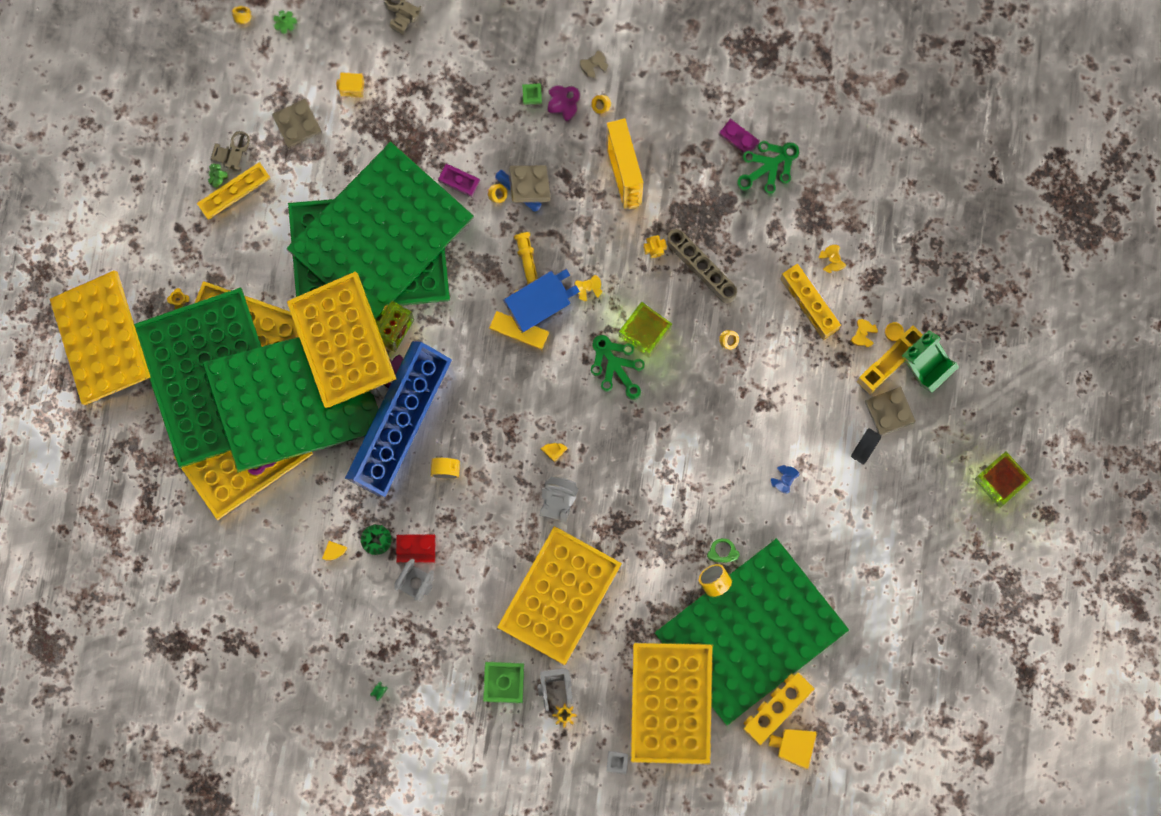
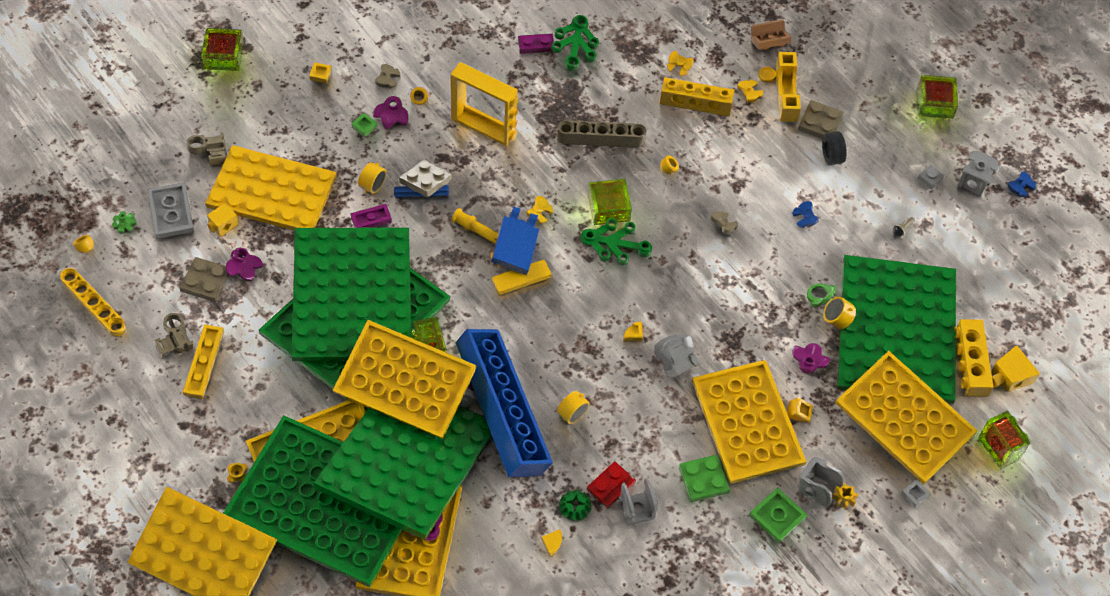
camera: 50 degrees left, 20 degrees down
bright green plant [208,164,228,188] -> none
yellow piece [487,184,507,203] -> none
yellow gear [643,235,667,258] -> none
green panel [902,330,959,393] -> none
none -> yellow beam [60,268,126,337]
none -> light grey plate [148,182,194,239]
none -> yellow plate [205,145,337,231]
none -> magenta plate [226,247,263,281]
none -> yellow plate [309,62,332,84]
none -> yellow piece [358,162,387,194]
none -> bright green plate [679,455,730,503]
none -> dark tan piece [710,211,738,234]
none -> medium nougat bracket [751,19,791,50]
none -> yellow slope [787,397,813,423]
none -> magenta plate [792,343,830,374]
none -> piece [893,217,915,237]
none -> light grey plate [917,164,944,189]
none -> light grey piece [957,151,1000,197]
none -> piece [978,410,1031,470]
none -> blue piece [1007,171,1036,197]

